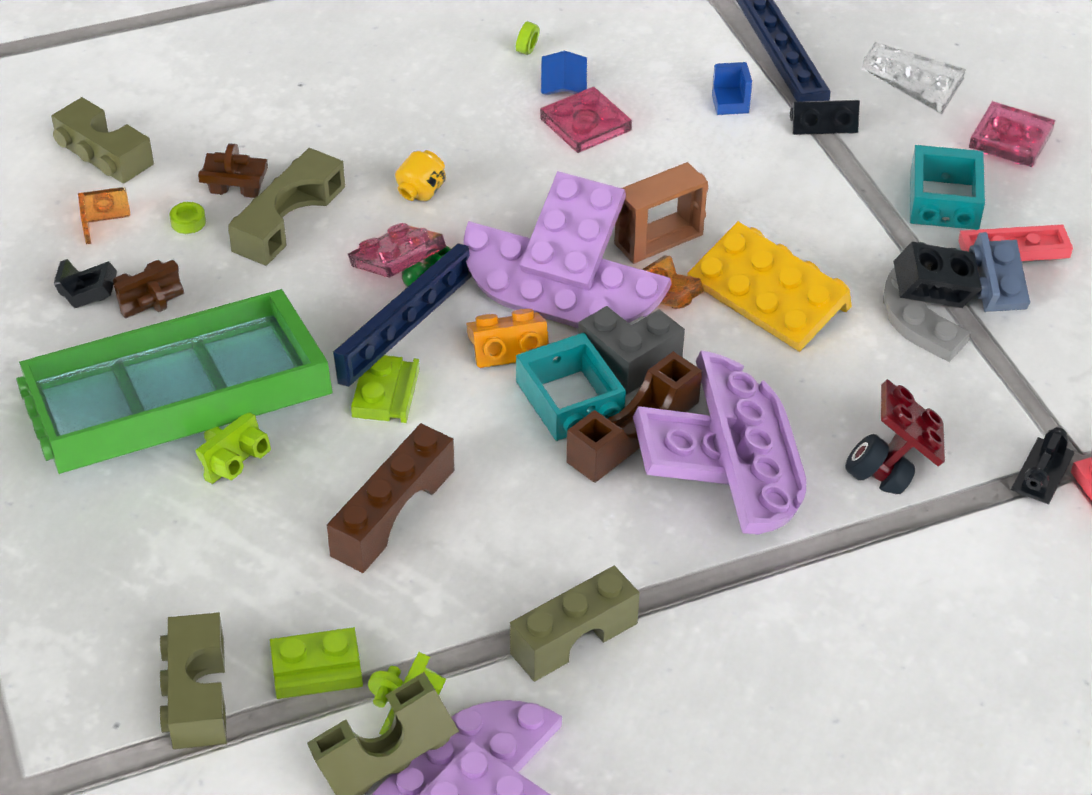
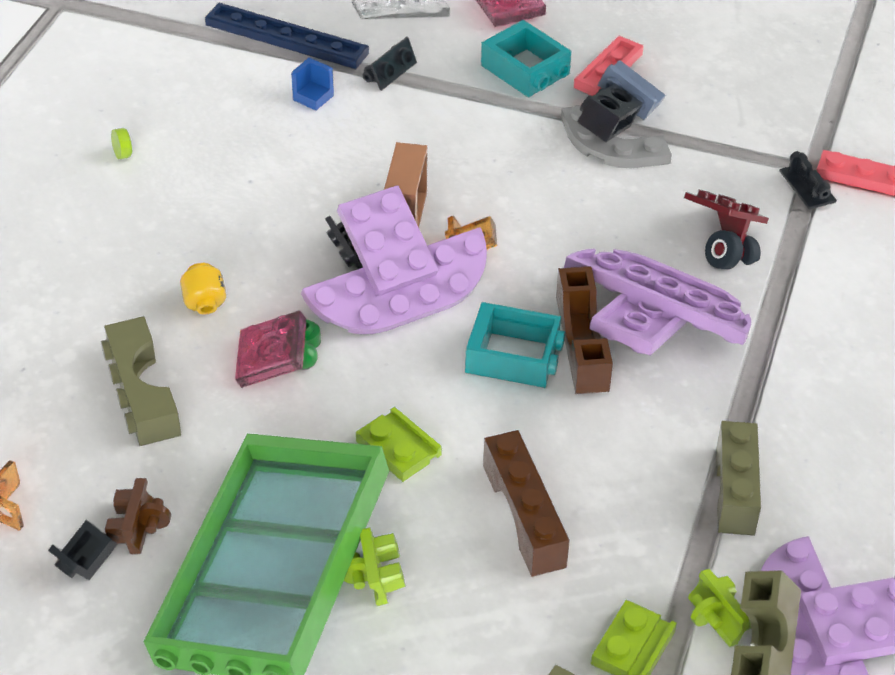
camera: 50 degrees left, 0 degrees up
lime tile [169,202,206,234] -> none
reddish brown hips [198,143,268,198] -> none
dark blue tile [333,243,472,387] -> none
light orange bracket [466,309,549,368] -> none
clear pink plate [540,87,632,153] -> none
blue panel [541,50,587,96] -> none
dark grey brick [578,306,685,395] -> none
yellow bracket [687,221,852,352] -> none

